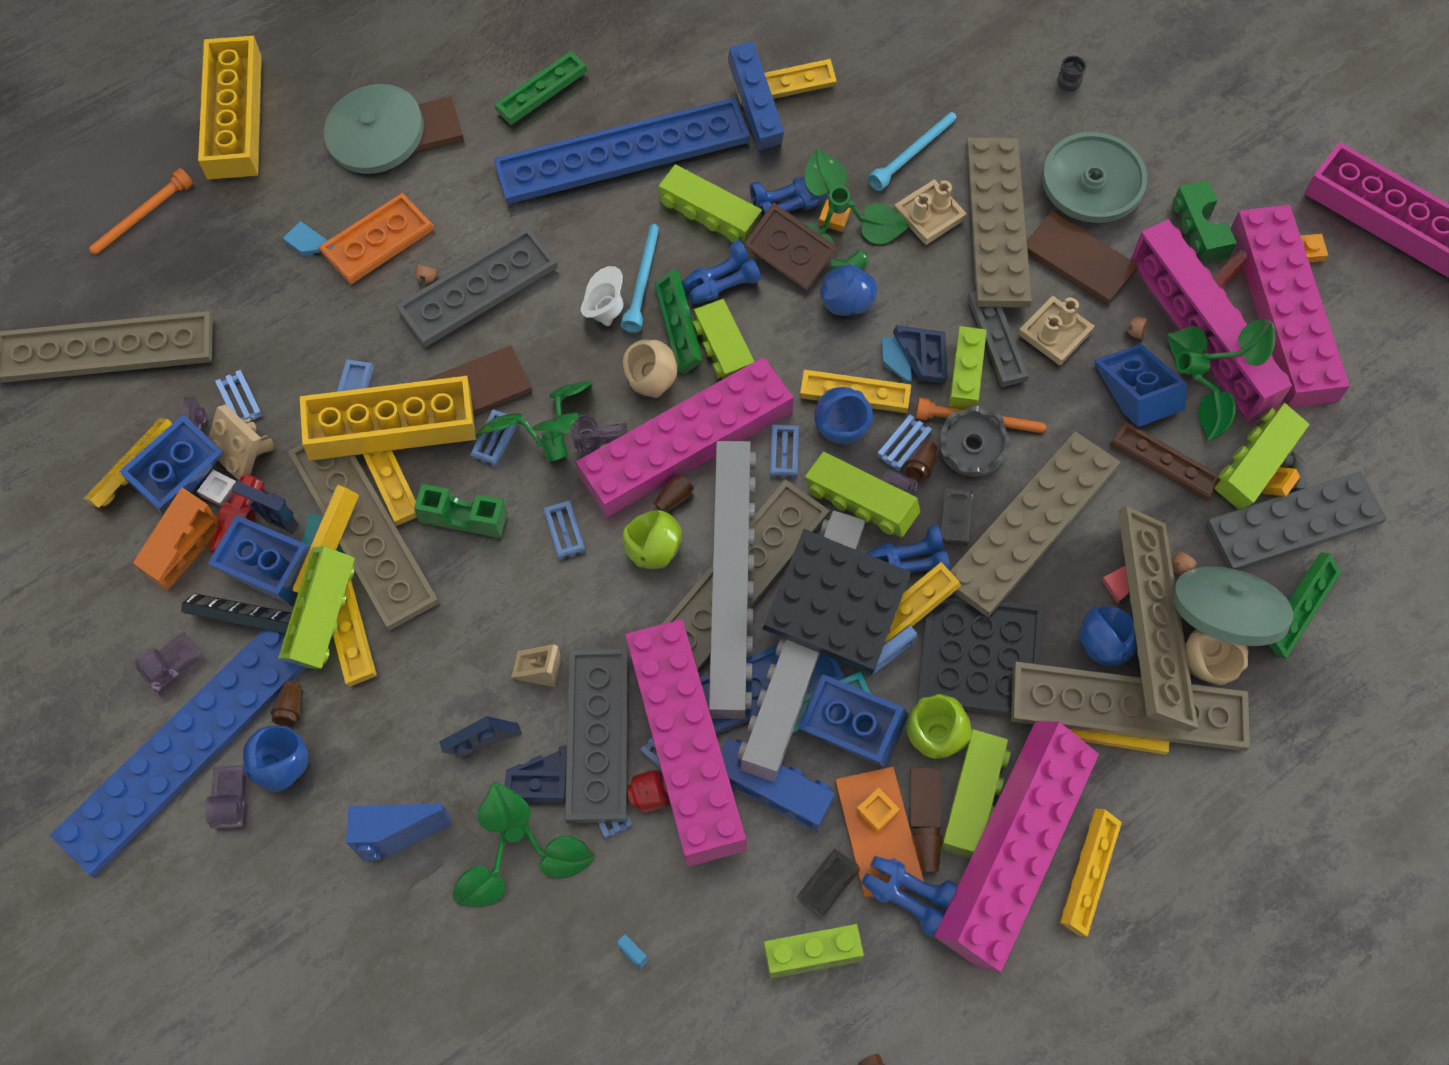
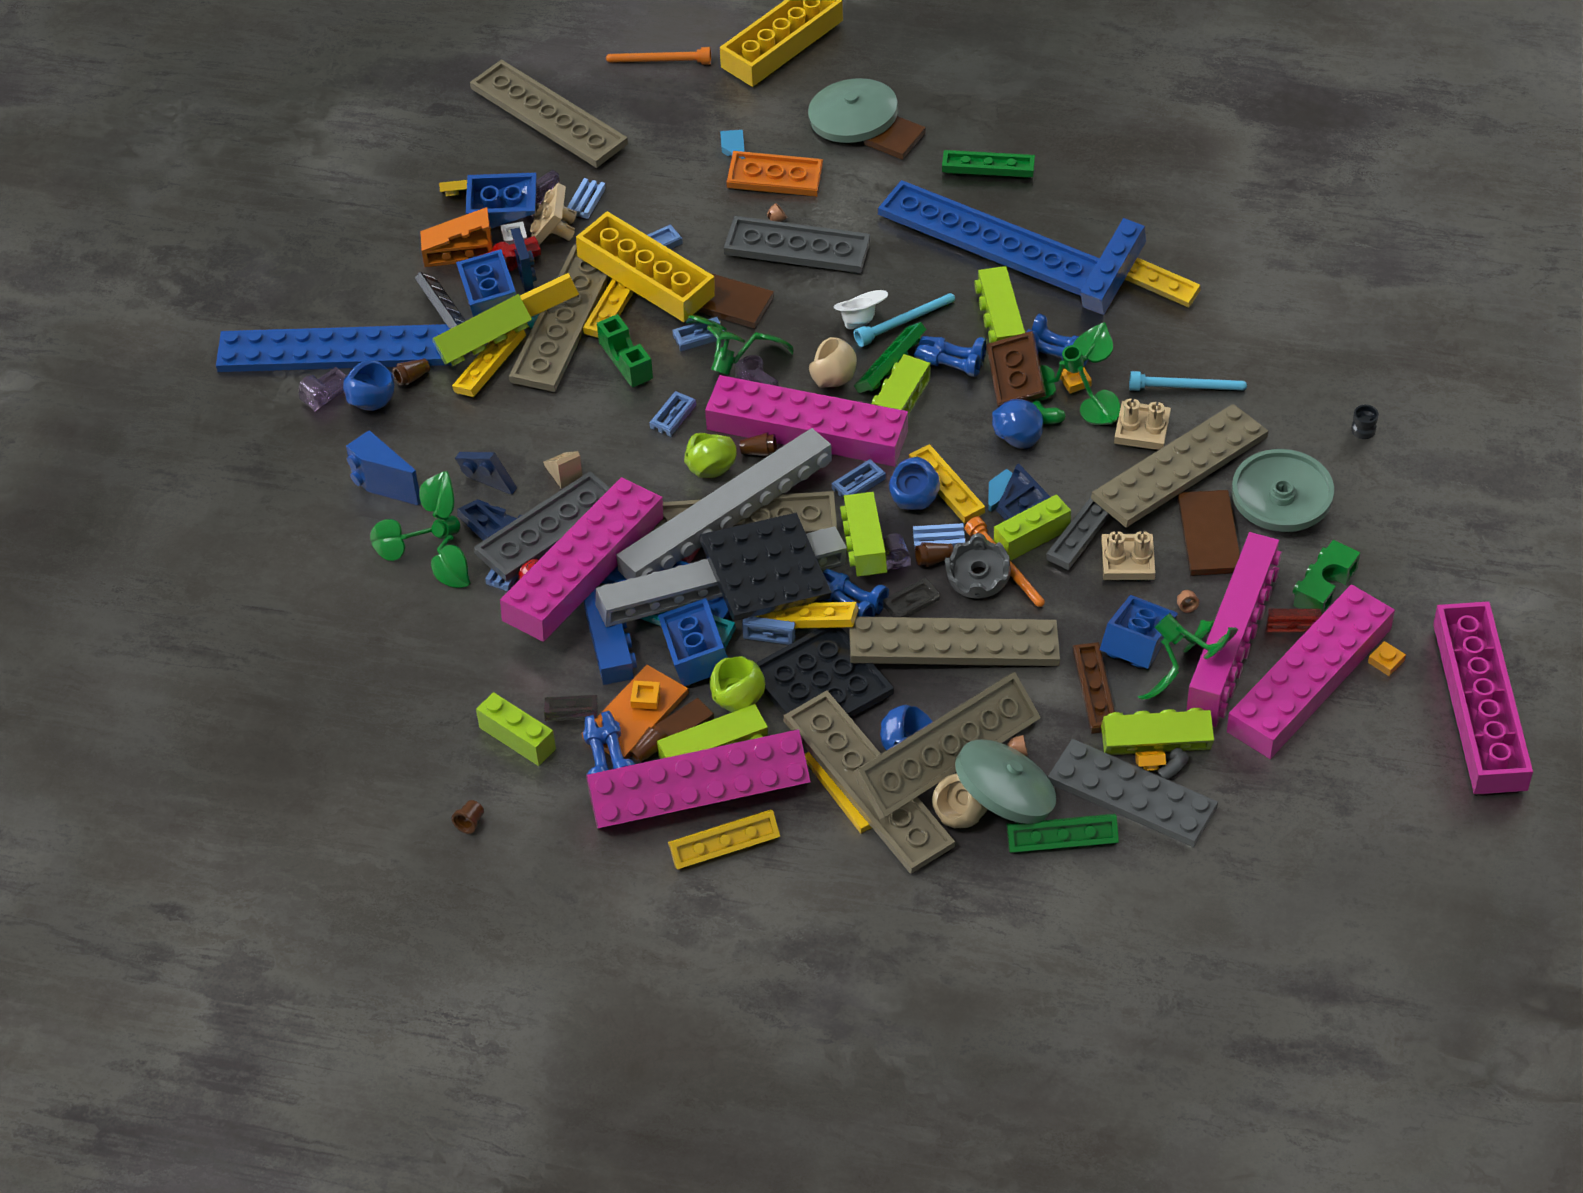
camera: 50 degrees right, 15 degrees down
clear purple plate [135,632,204,692] -> none
dark azure tile [617,934,649,969] -> none

